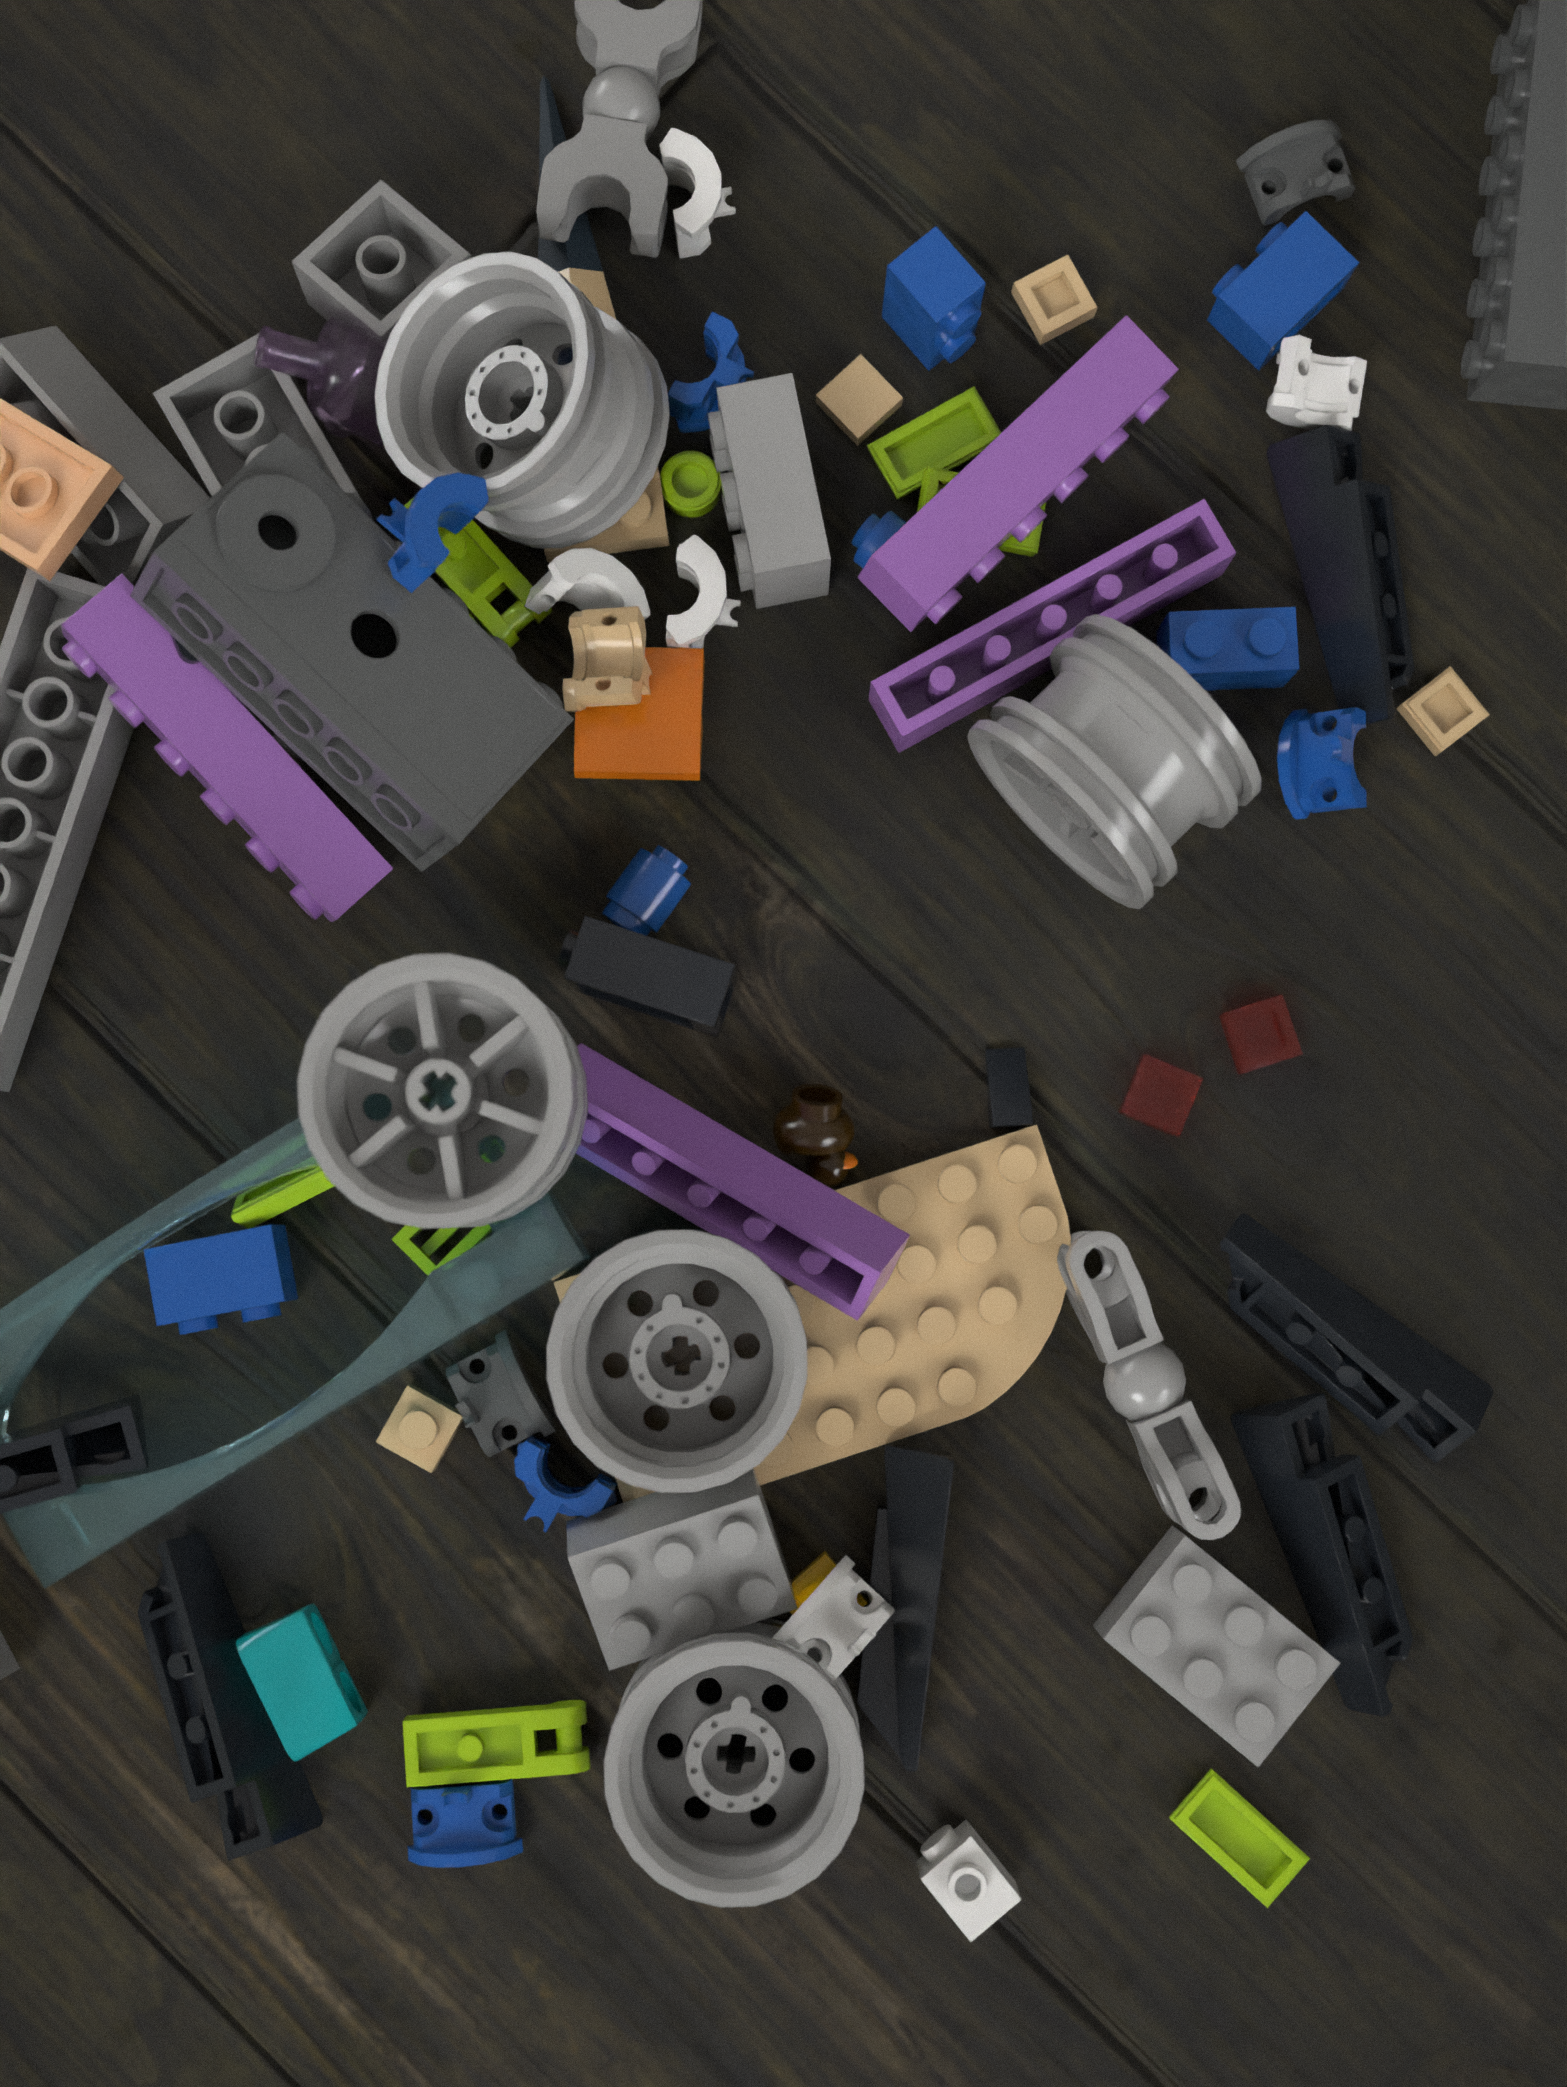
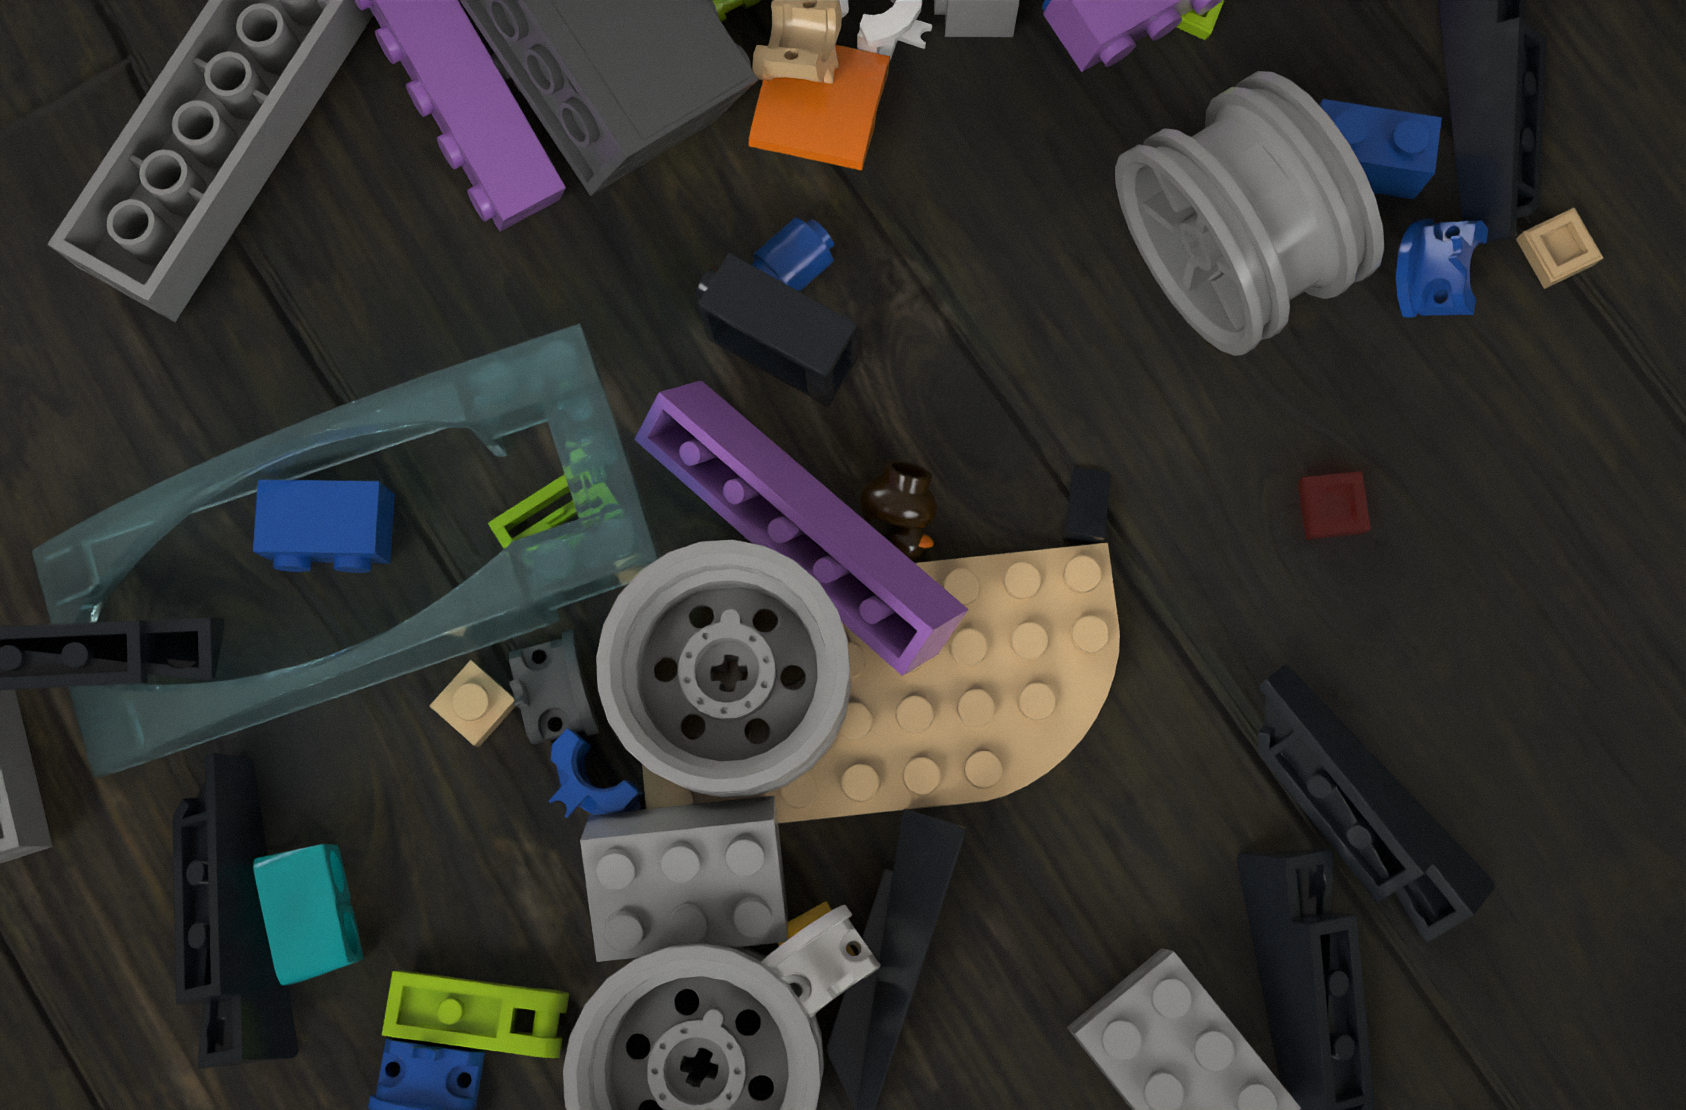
camera: 15 degrees right, 5 degrees down
lime tile [231,1157,335,1229] -> none
light grey wheel [298,953,588,1228] -> none
medium lavender brick [868,499,1236,753] -> none
light grey piece [1057,1231,1241,1540] -> none
clear red tile [1118,1054,1203,1137] -> none

